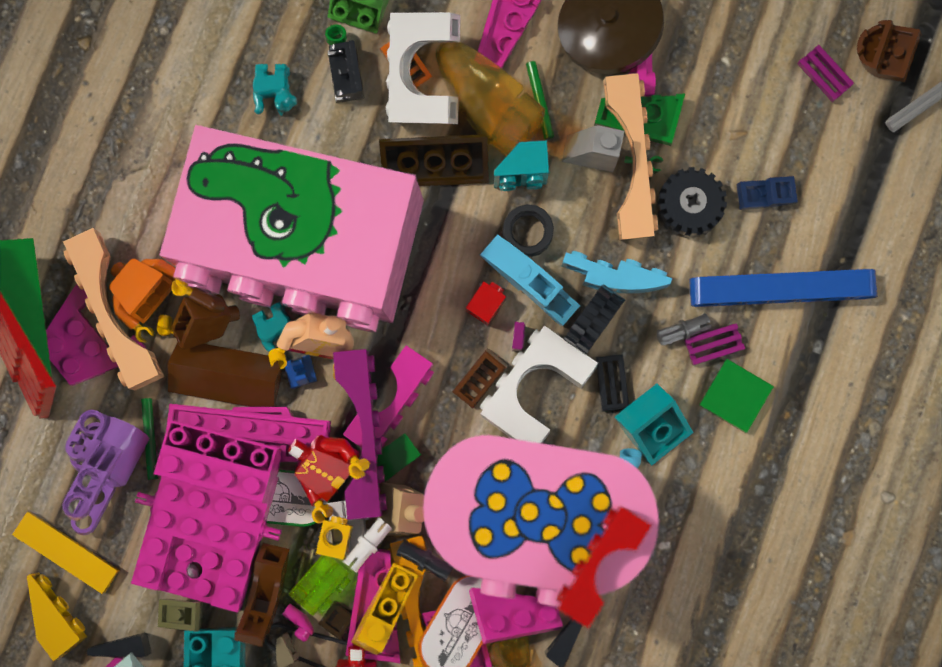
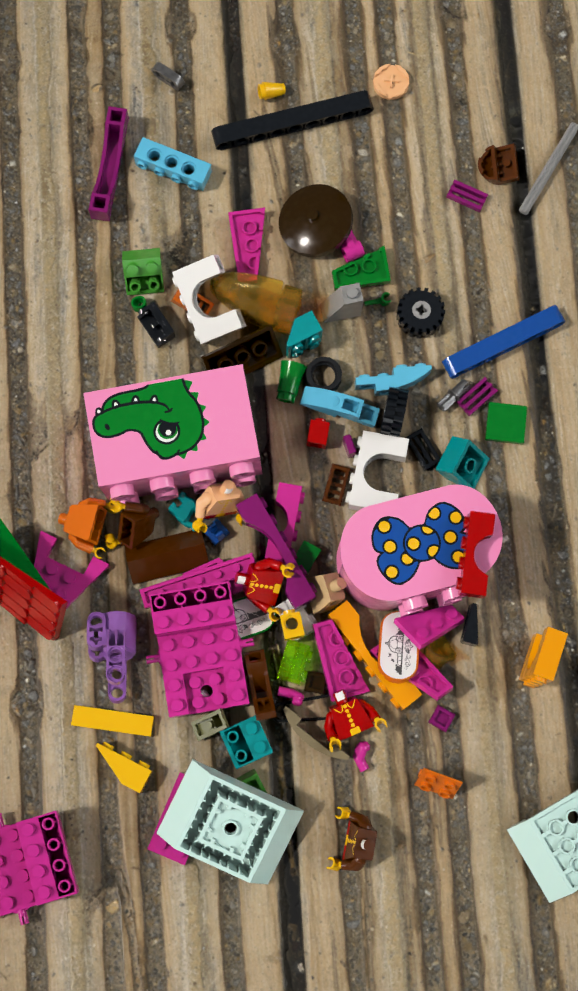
camera: 35 degrees left, 5 degrees down
light nougat arch [63,228,165,391] -> none
black slope [86,632,151,657] -> none
green bar [141,398,159,480] -> none
teal animal [253,64,297,116] -> none
white pin [343,517,393,573] -> none
yellow slope [351,563,418,655] -> none
black pin [396,539,453,582] -> none
green bar [526,61,554,140] -> none
light nougat arch [603,73,658,240] -> none
dark blue slope [736,176,798,210] -> none
none -> green plant [276,360,307,404]

